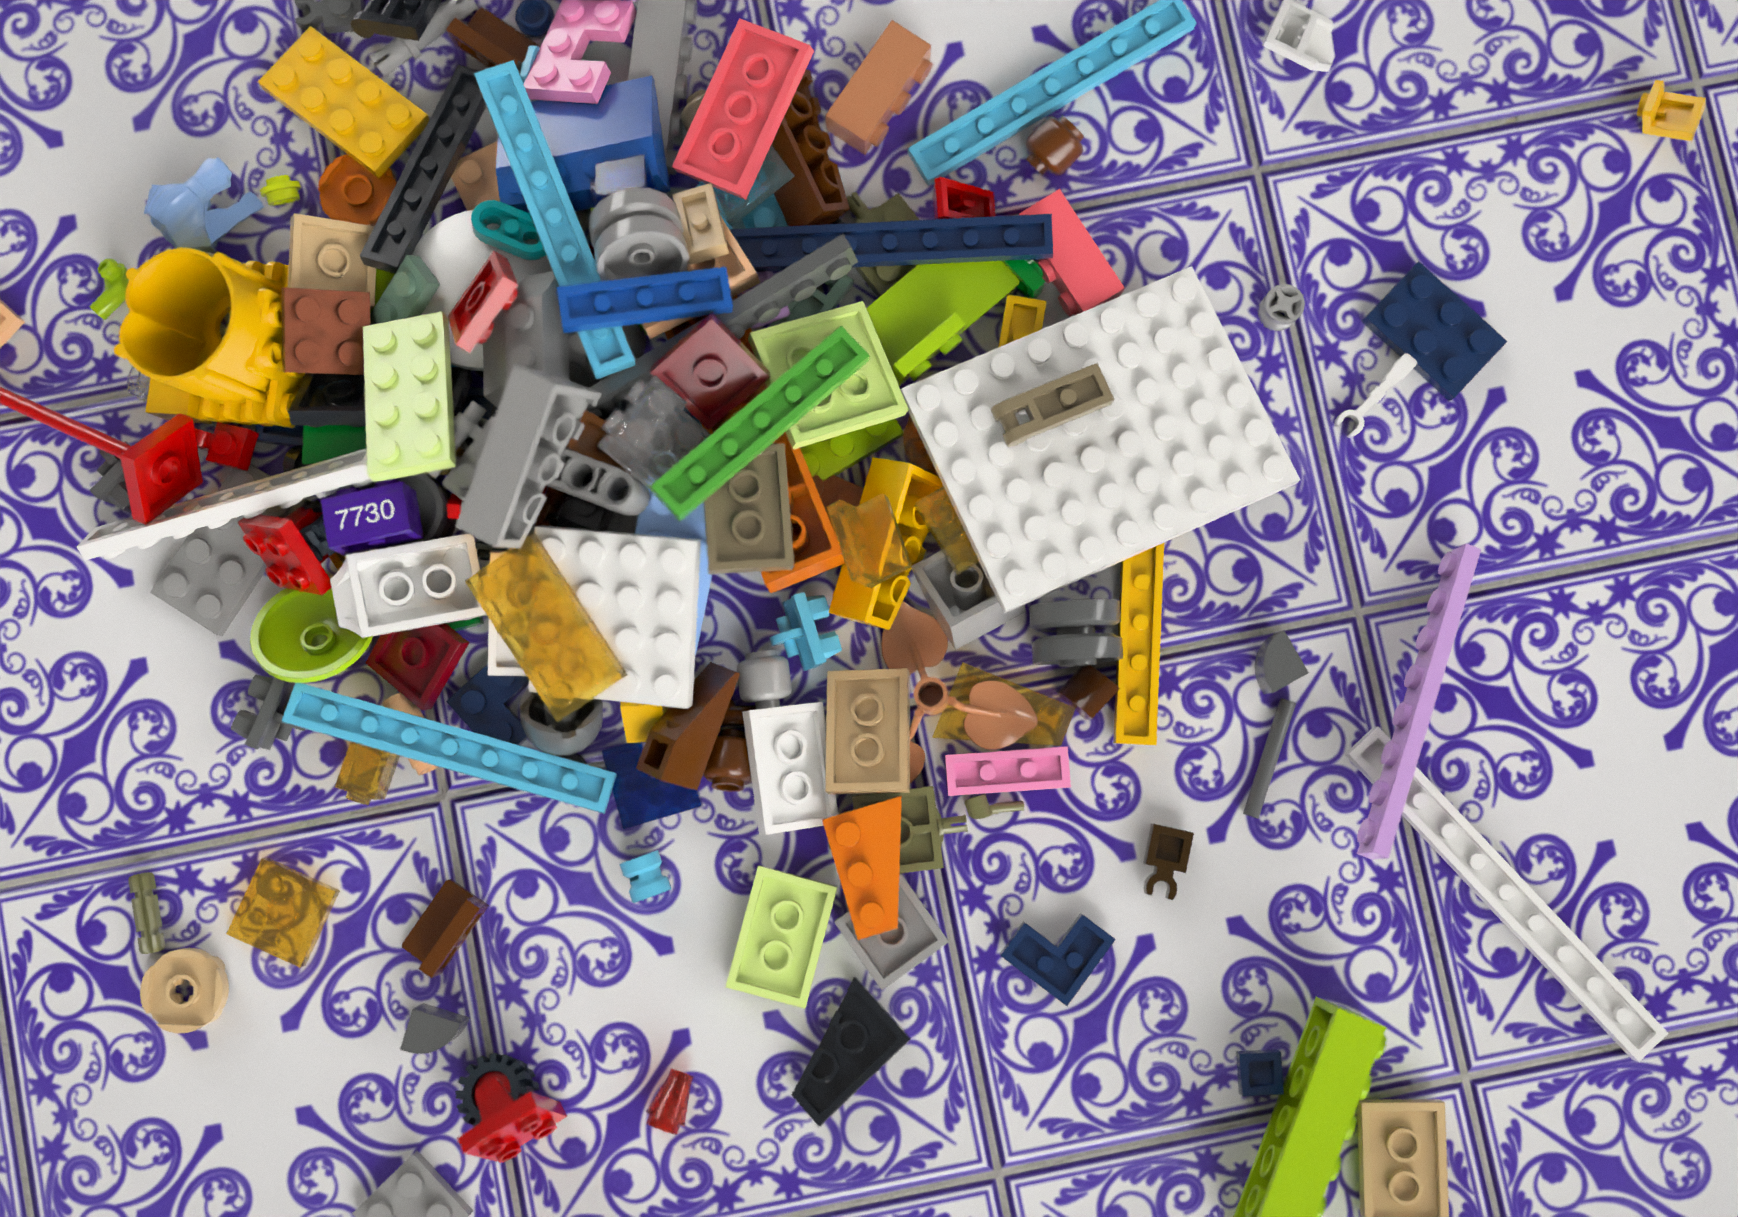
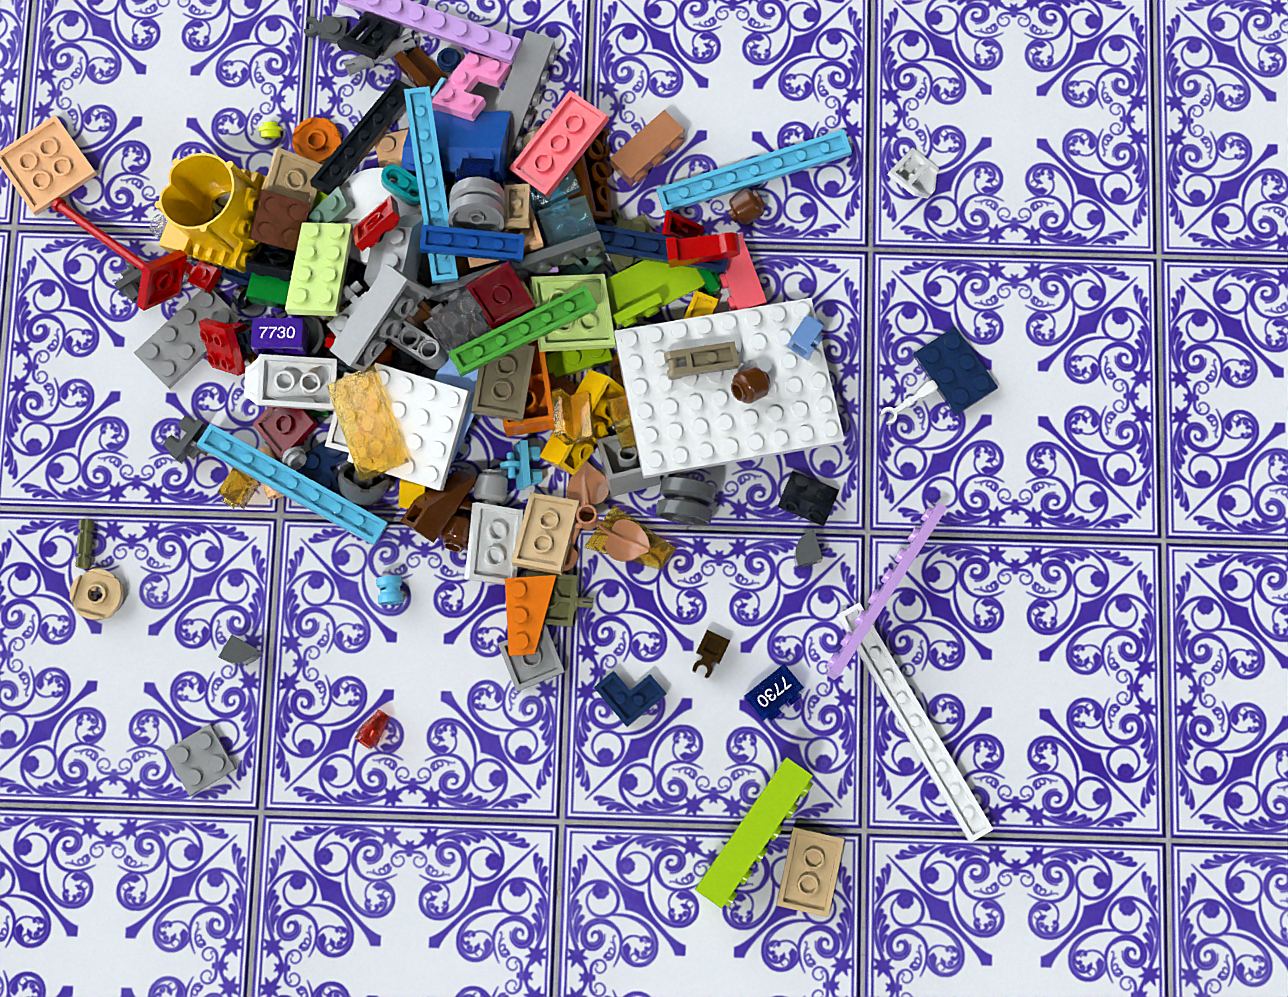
camera: 15 degrees right, 5 degrees down
white plate [77,448,373,560] -> none
lime arm [89,258,129,320] -> none
light blue piece [144,157,264,253] -> none
clear yellow plate [226,858,340,968] -> none
lime dish [250,588,373,683] -> none
yellow plate [258,26,430,178] -> none
reddish brown panel [402,879,489,978] -> none
red plate [455,1053,567,1163] -> none
clear blue plate [601,742,703,829] -> none
yellowish green plate [726,865,838,1009] -> none
black wing [792,977,912,1127] -> none
bright pink plate [945,746,1071,796] -> none
olive hand [964,794,1024,819] -> none
reddish brown brick [1057,665,1120,720] -> none
yellow plate [1113,543,1164,746] -> none
dark blue plate [1236,1049,1284,1096] -> none
dark grey bar [1243,698,1296,819] -> none
light grey wheel [1258,284,1305,331] -> none
yellow bracket [1637,80,1706,141] -> none
none -> light grey plate [282,446,307,470]
none -> clear light blue plate [538,195,597,247]
none -> red leg [666,232,740,268]
none -> reddish brown head [731,366,770,404]
none -> clear blue brick [743,664,804,722]
none -> black bracket [778,470,839,526]
none -> medium blue brick [787,315,825,360]

